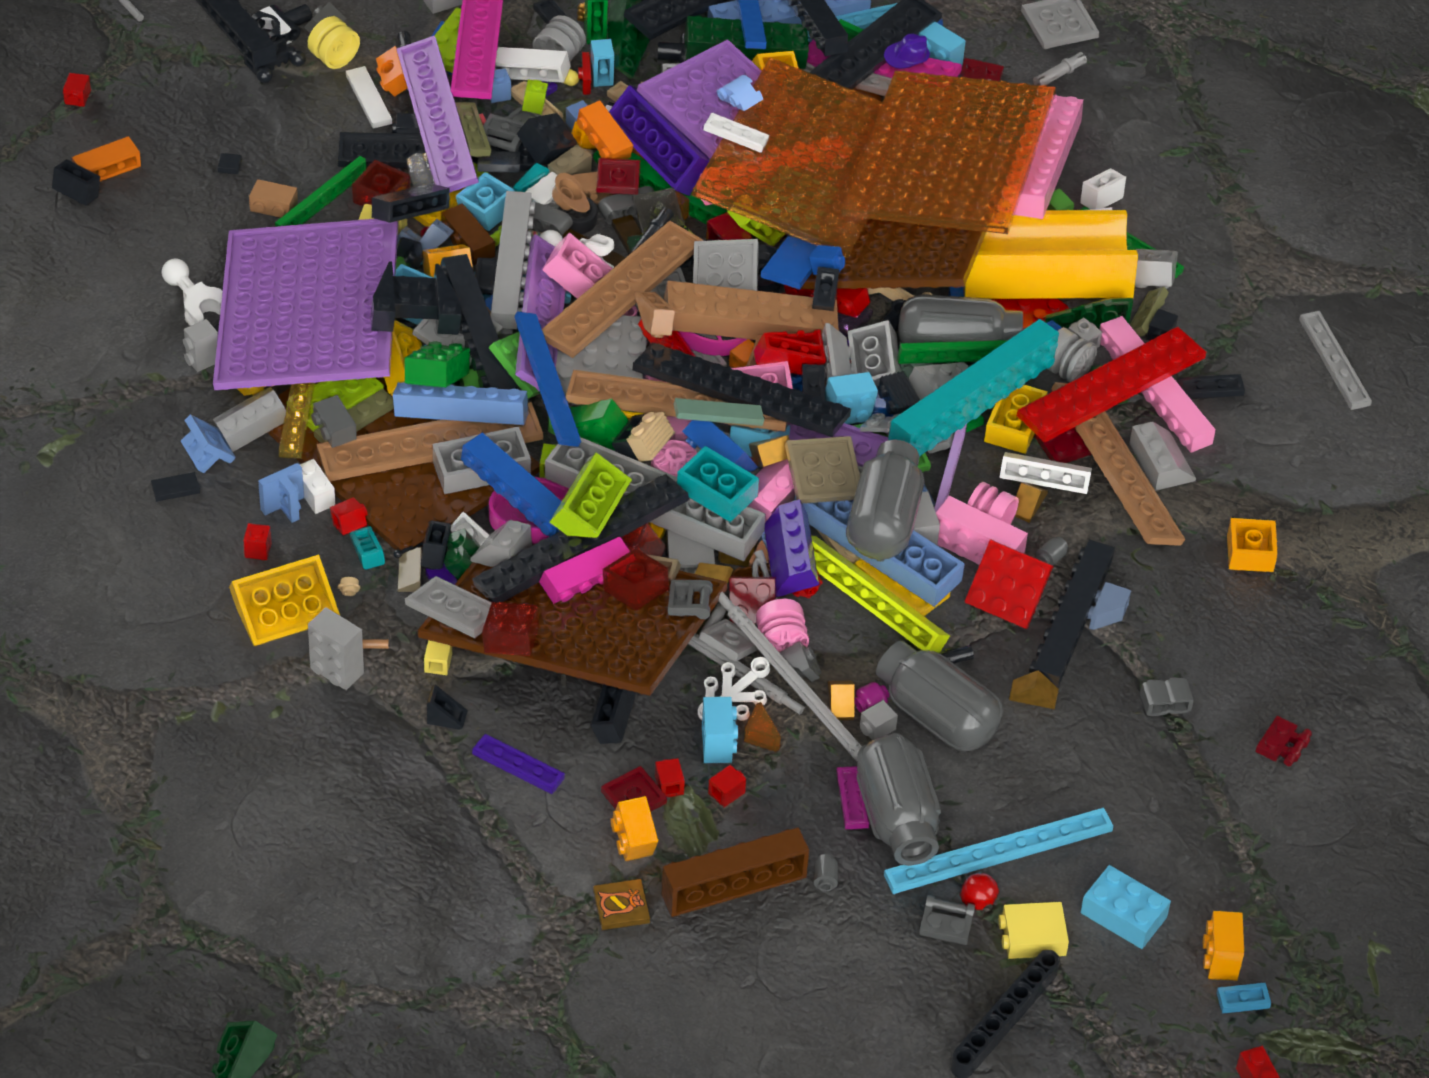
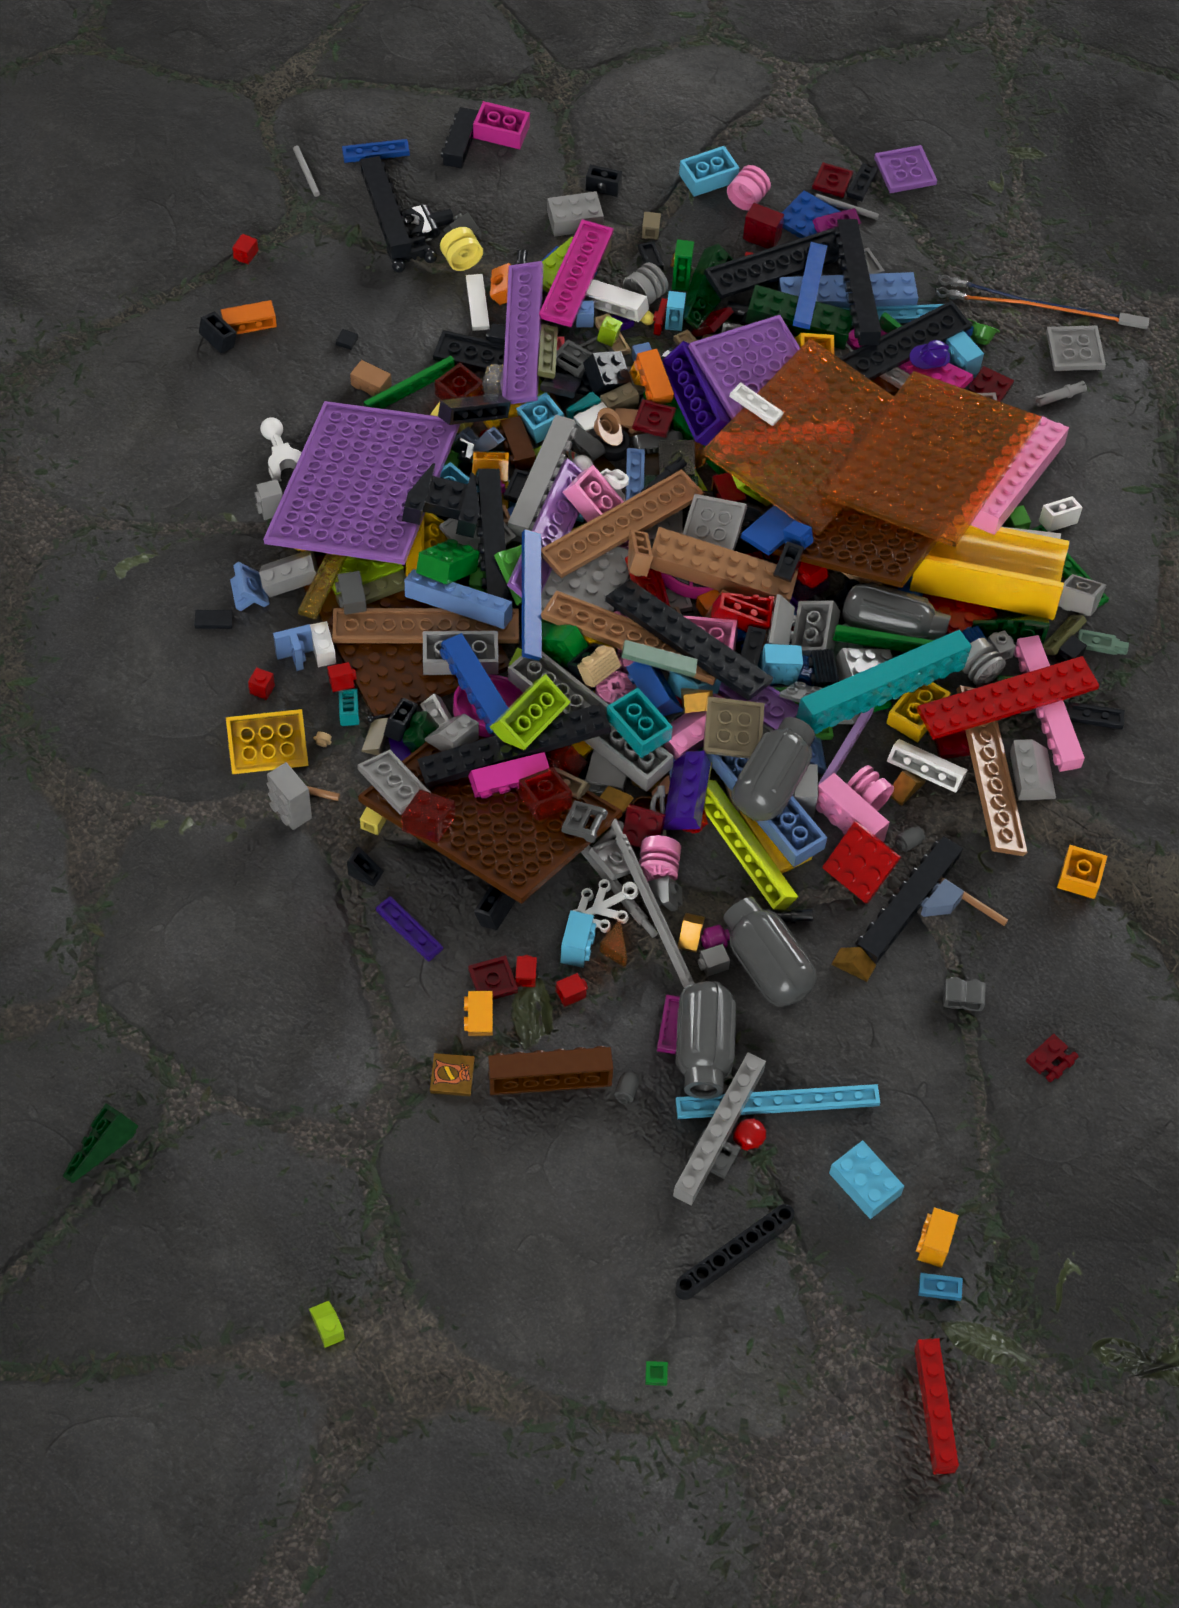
camera: 15 degrees right, 10 degrees up
light blue cylinder [717,75,763,111] -> none
light yellow brick [998,902,1069,959] -> none
none -> medium blue plate [625,448,645,501]
none -> light grey brick [673,1053,766,1206]
none -> dark red plate [691,307,734,337]
none -> medium nougat bar [939,878,1008,926]
none -> bright green piece [967,318,1000,345]
none -> sand green hinge [1078,629,1129,655]

